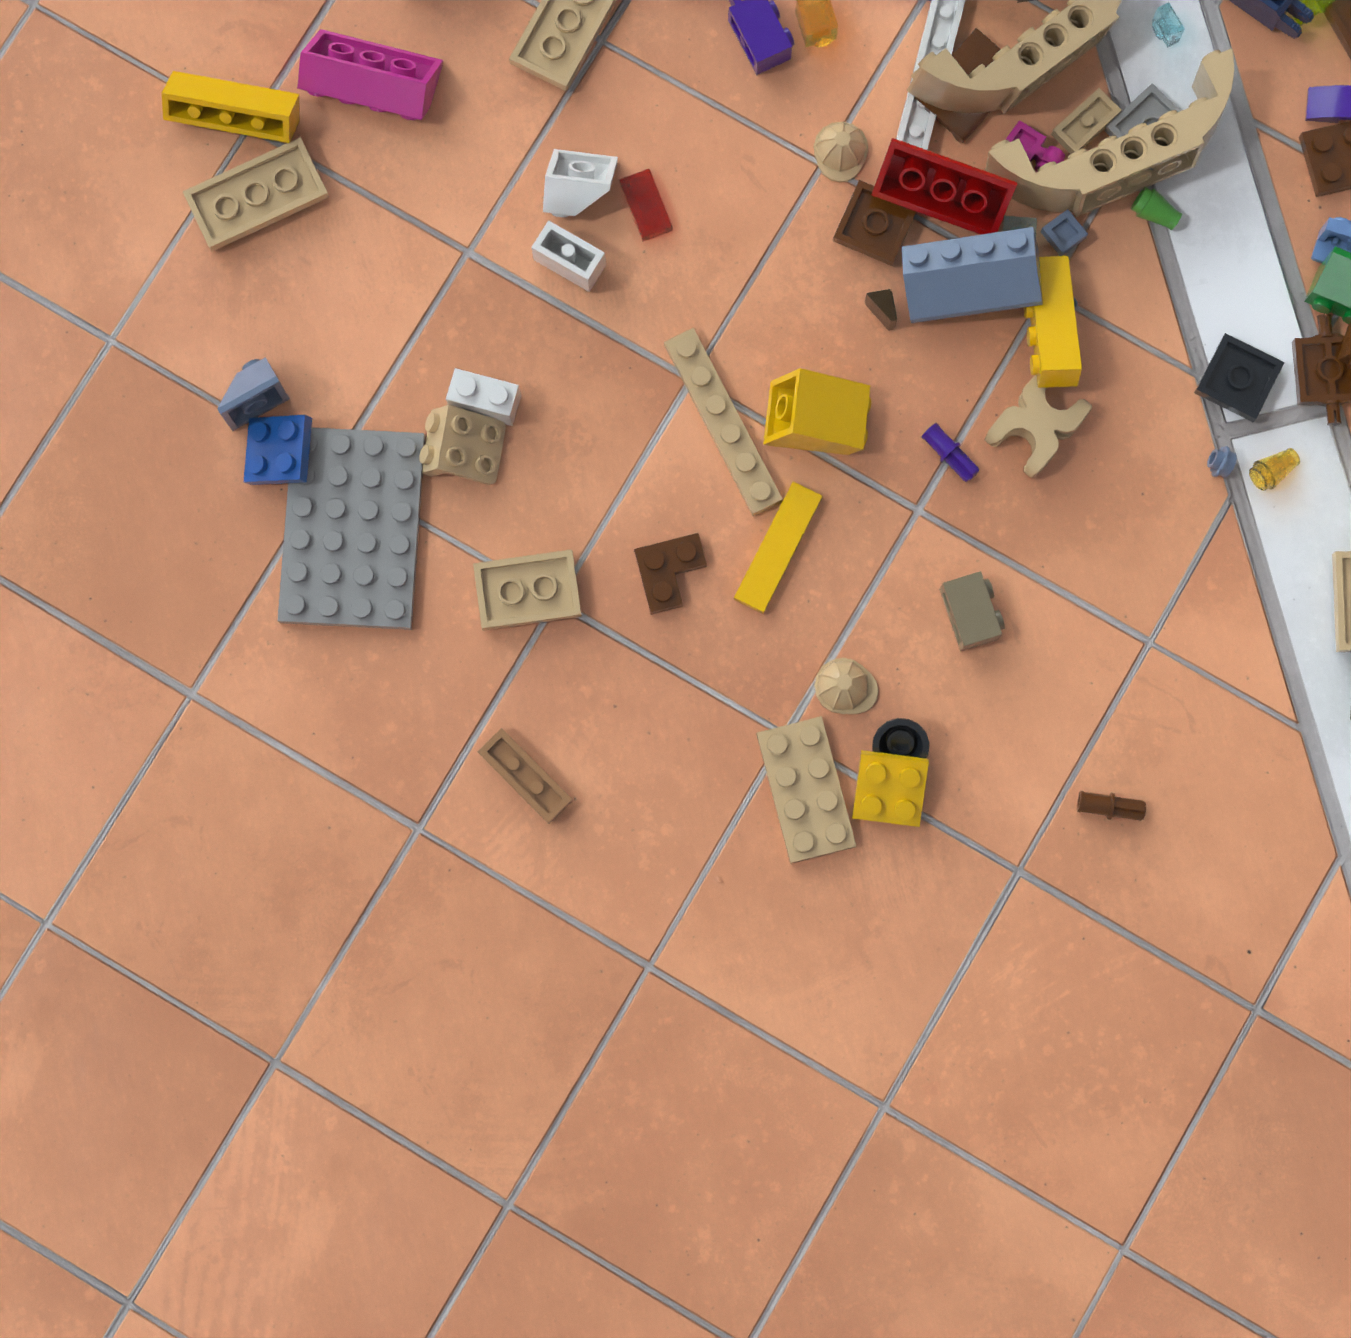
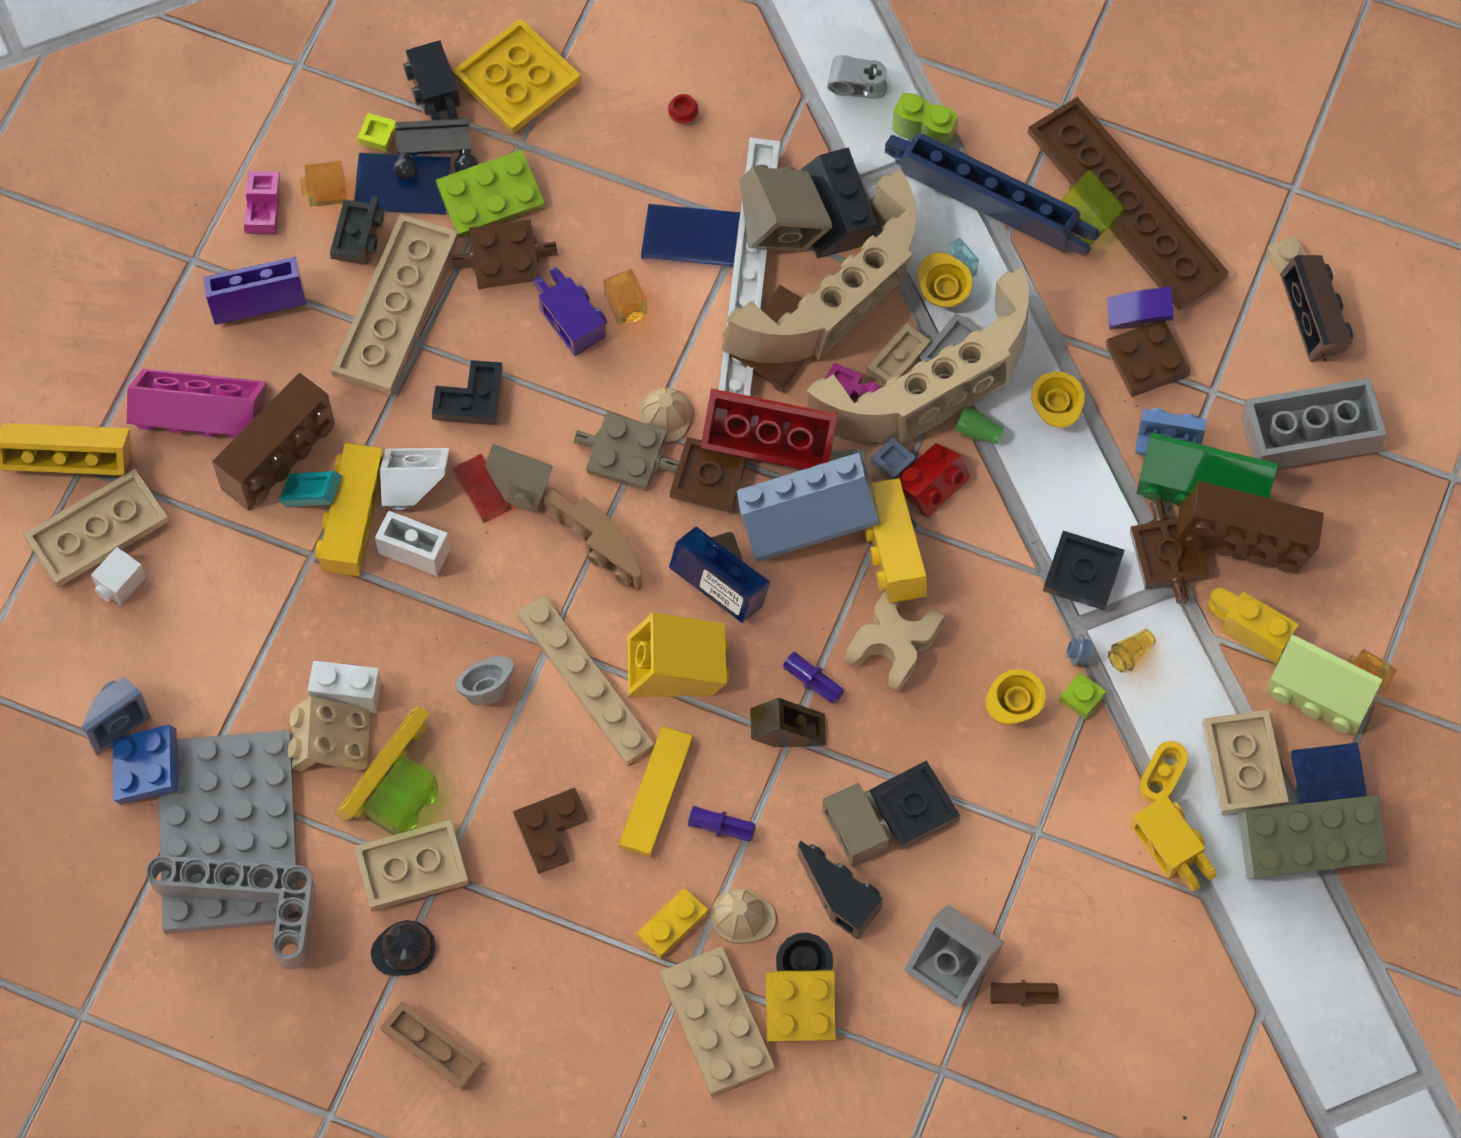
camera: 10 degrees left, 15 degrees down
none -> white brick [91,547,146,606]
none -> light grey beam [146,856,315,970]
none -> reddish brown brick [212,372,335,511]
none -> teal tile [279,471,342,507]
none -> yellow brick [315,443,384,577]
none -> yellow plate [334,706,430,821]
none -> clear neon green brick [364,755,438,835]
none -> black piece [371,920,436,976]
none -> black plate [432,360,503,425]
none -> light grey piece [456,656,515,706]
none -> dark tan slope [484,444,553,513]
none -> medium nougat slope [543,488,642,591]
none -> dark tan plate [574,412,679,491]
none -> yellow plate [636,887,708,960]
none -> clear blue brick [669,526,770,624]
none -> dark purple axle [688,806,756,842]
none -> dark brown slope [750,697,826,747]
none -> black slope [797,841,883,940]
none -> black plate [869,760,960,850]
none -> red bracket [897,443,970,517]
none -> light grey slope [904,905,1004,1008]
none -> yellow piece [918,253,972,308]
none -> yellow piece [985,669,1046,725]
none -> yellow piece [1031,371,1085,428]
none -> lime plate [1059,673,1106,720]
none -> yellow hinge [1130,795,1217,891]
none -> yellow plate [1139,741,1188,804]

